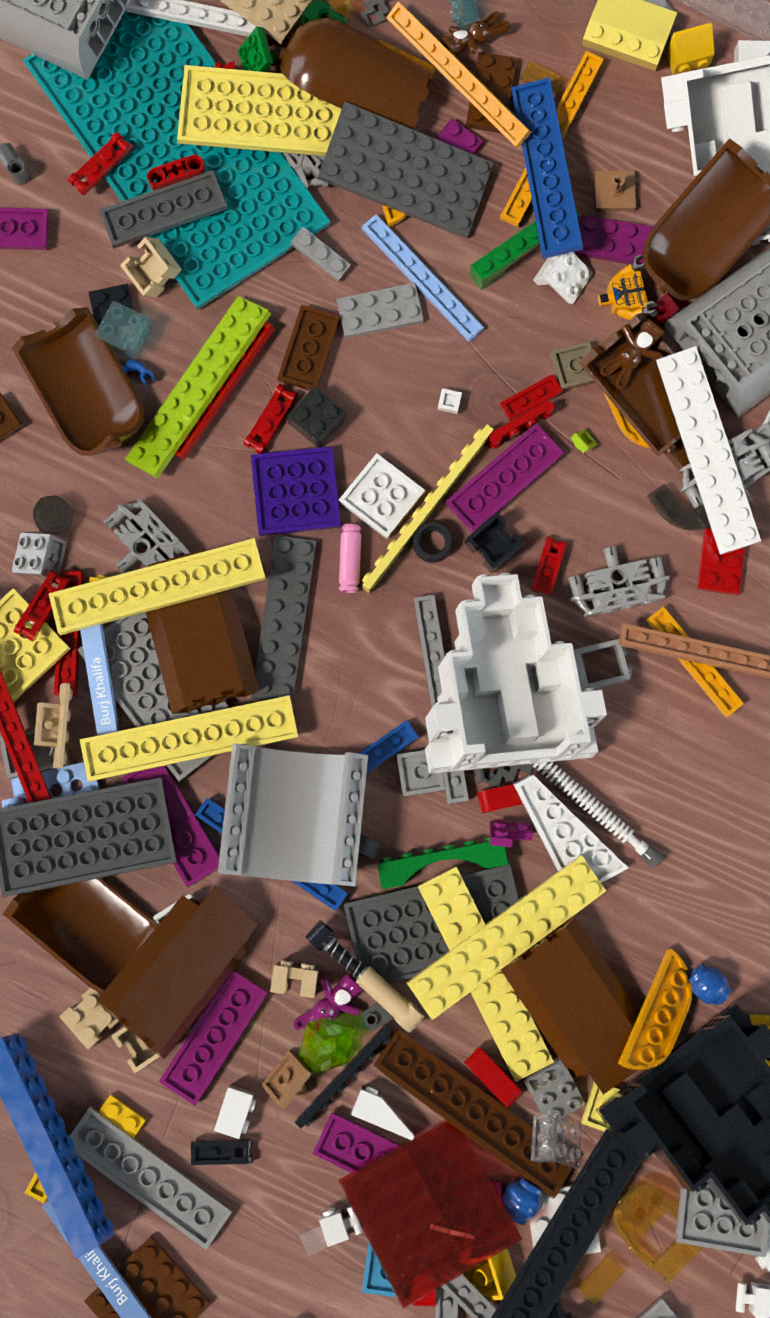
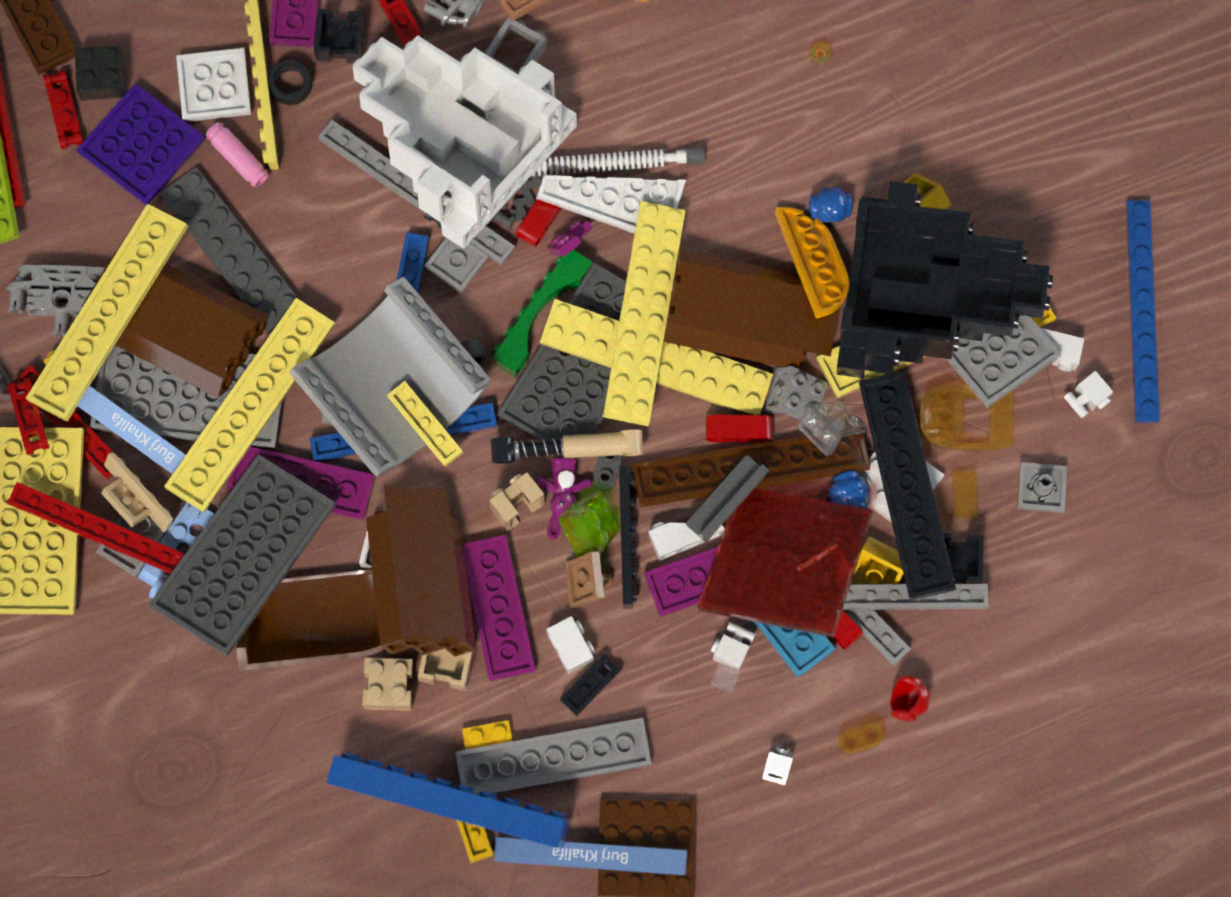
camera: 45 degrees left, 5 degrees down
none -> light yellow plate [387,381,463,467]
none -> dark grey panel [686,456,769,543]

